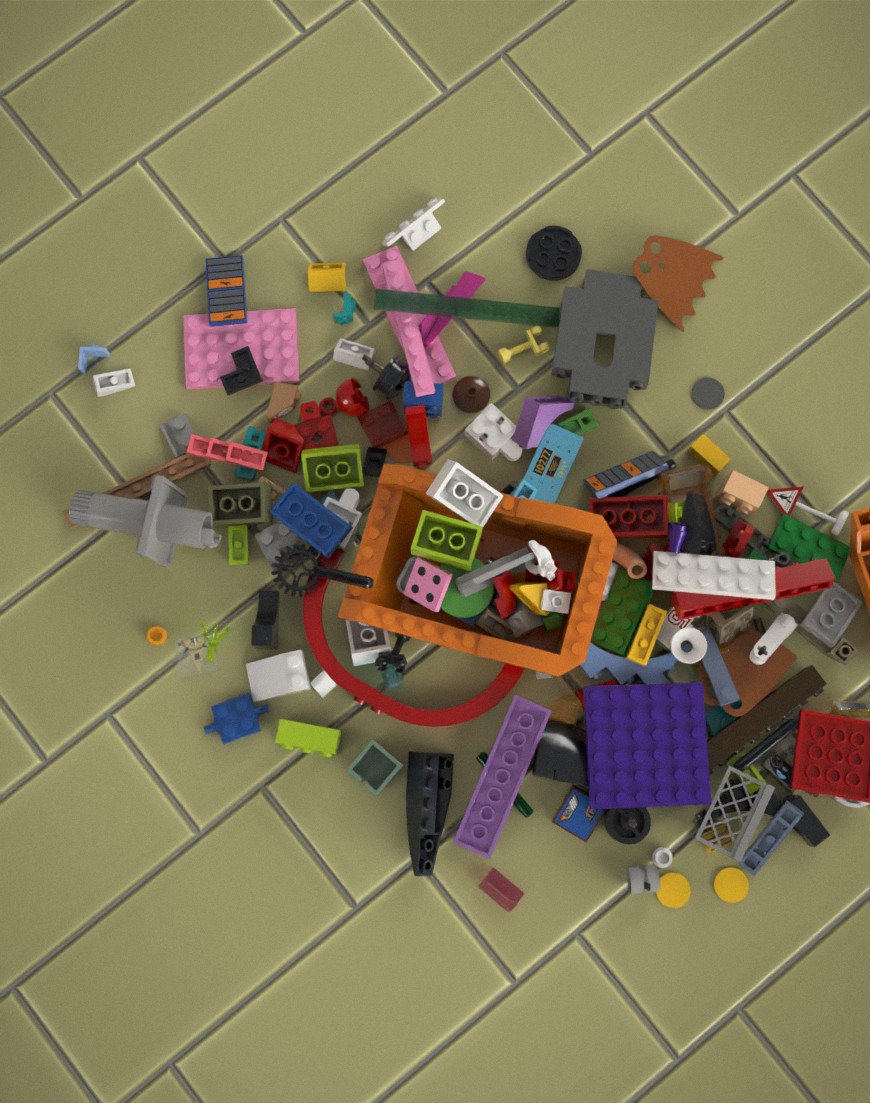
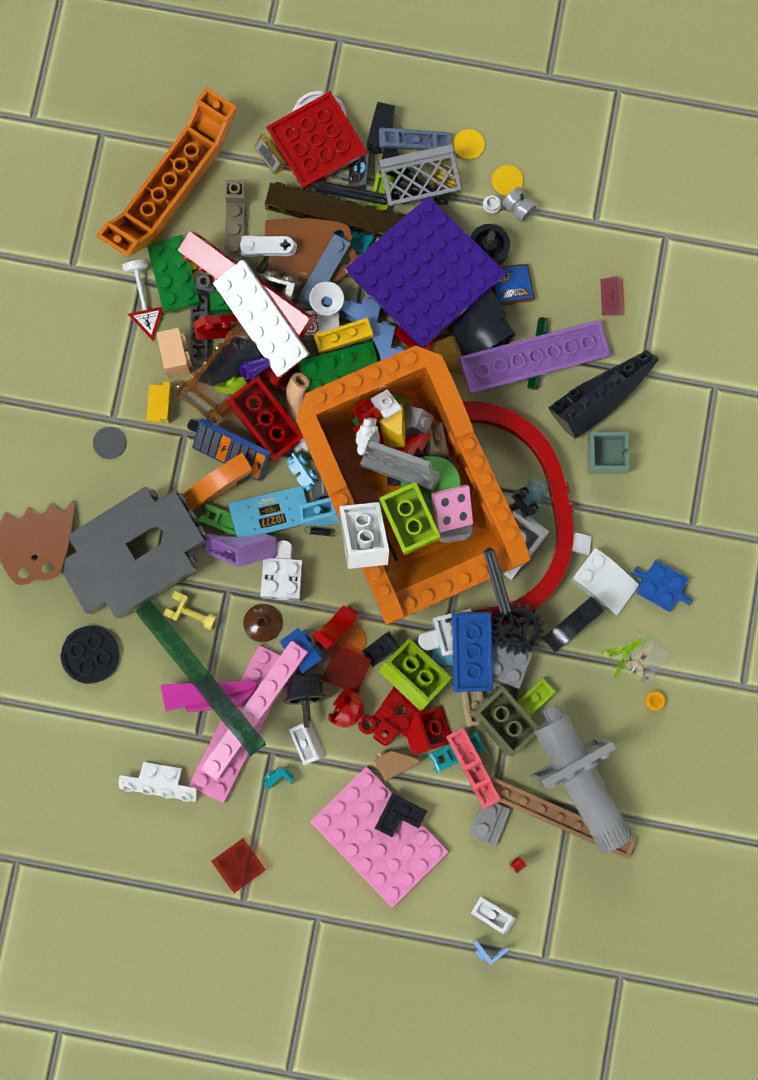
camera: 135 degrees left, 0 degrees up
tile [206,255,248,327] -> none
lime brick [275,719,342,758] -> none
yellow panel [307,263,346,292] -> none
light grey tile [799,582,863,648] -> none
none -> orange slope [183,453,253,511]
none -> clear red plate [211,838,266,894]
none -> red bar [509,857,527,874]

